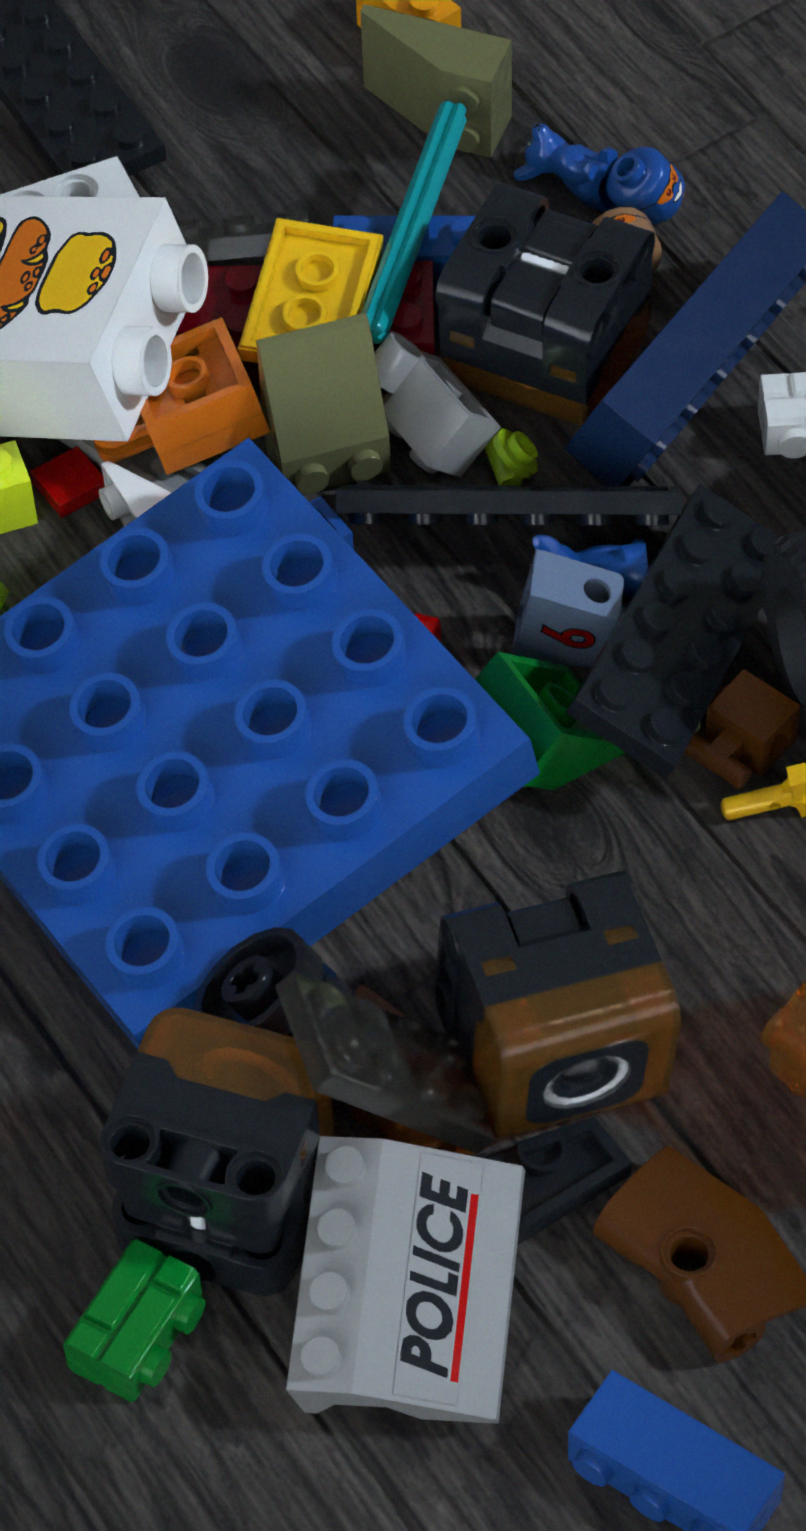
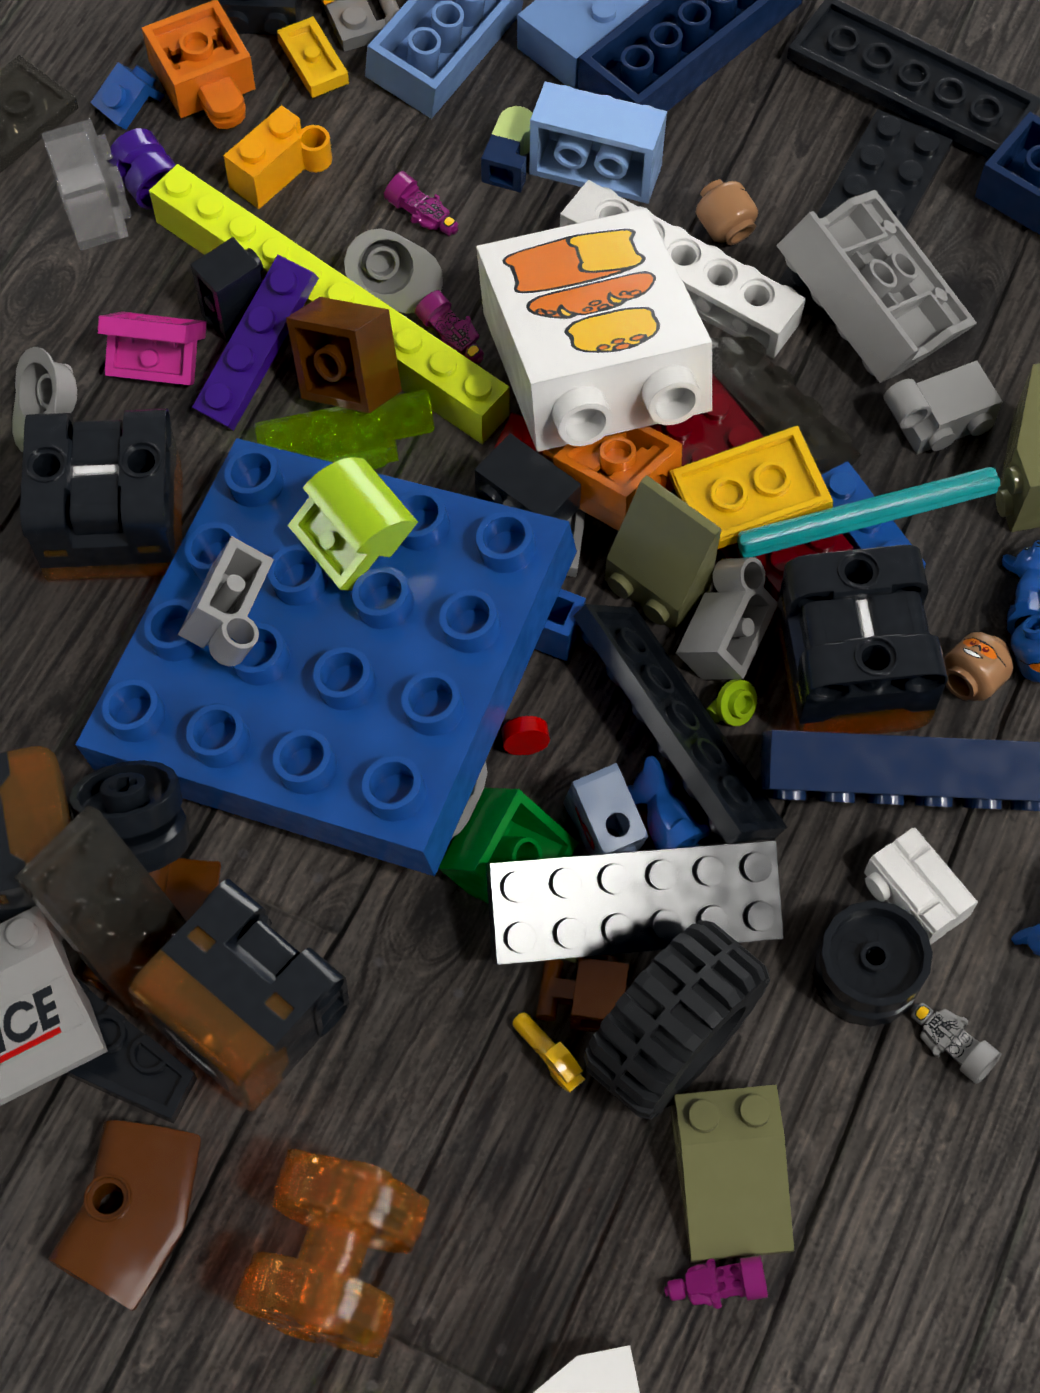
camera: 55 degrees right, 10 degrees up
none -> light grey hinge [178,536,274,666]
none -> lime brick [287,457,418,591]
none -> black brick [475,433,581,521]
none -> light grey piece [776,190,977,383]
none -> light grey hinge [883,360,1003,455]

